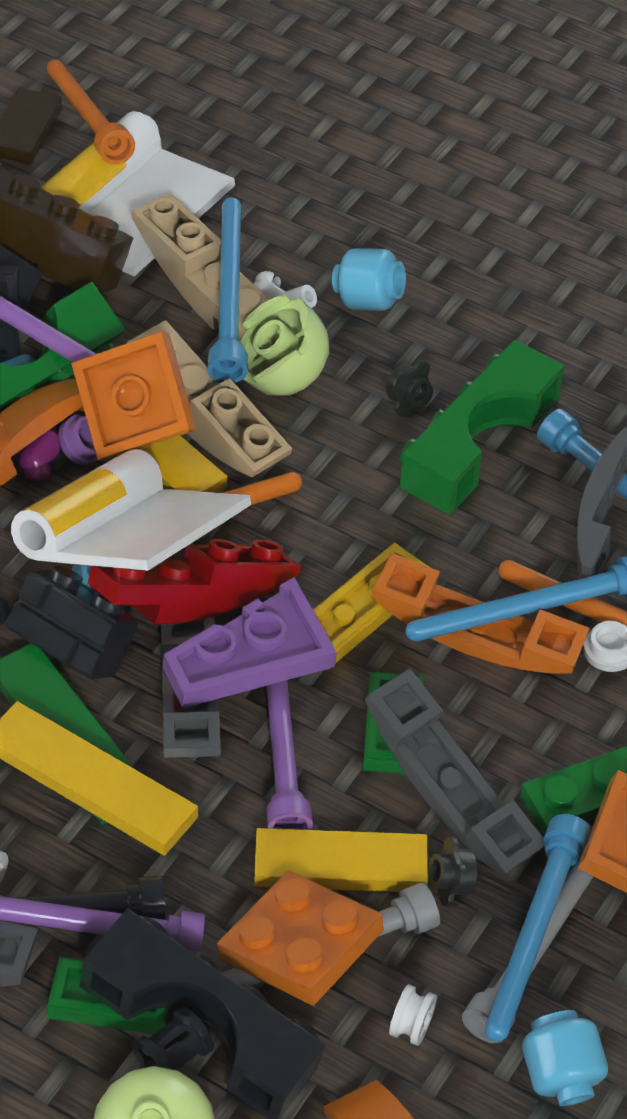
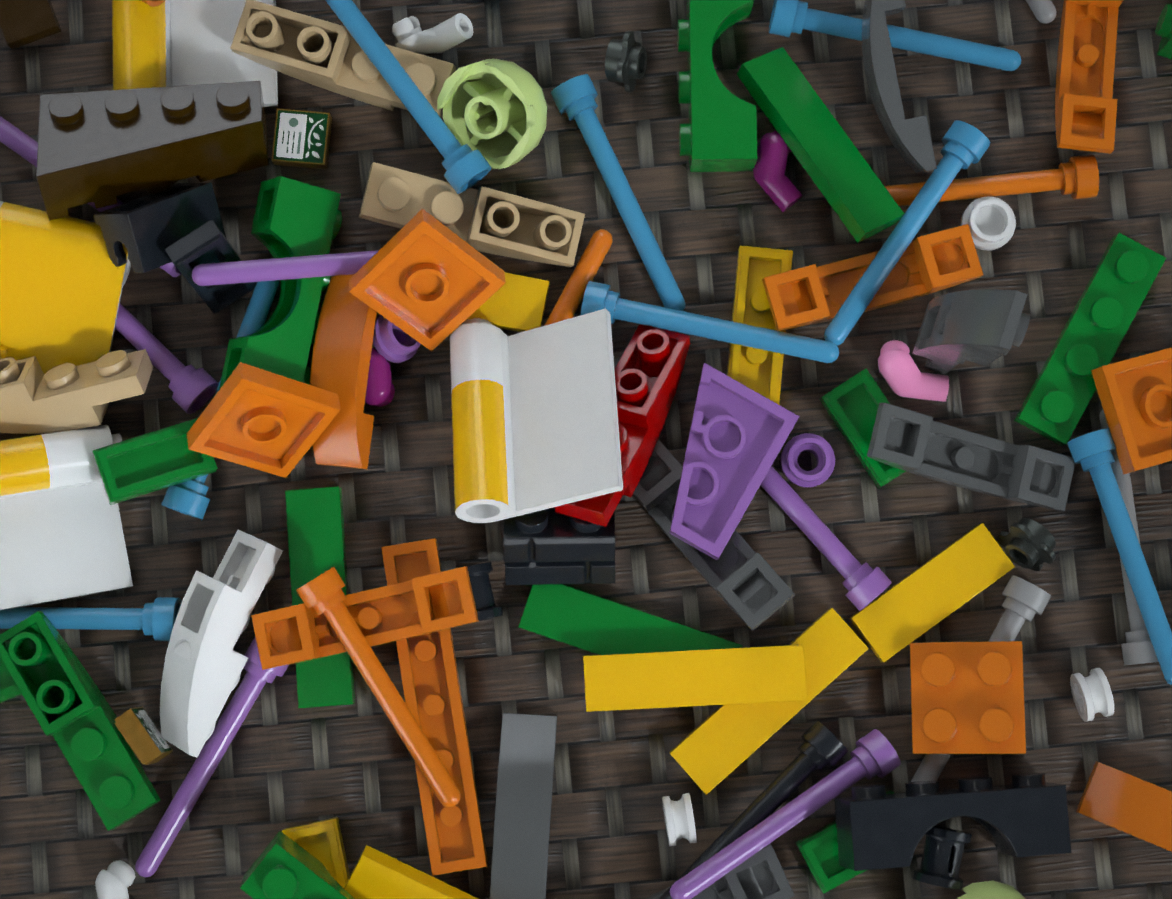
camera: 35 degrees left, 35 degrees up
none -> tile [271,108,332,169]
none -> dark azure piece [551,74,685,311]
none -> dark azure piece [580,281,839,363]
none -> yellow tile [669,608,869,795]
none -> green tile [736,47,904,243]
none -> magenta arm [753,130,803,213]
none -> medium lavender plate [780,433,835,488]
none -> bright pink arm [878,340,949,402]
none -> dark grey slope [912,289,1030,374]

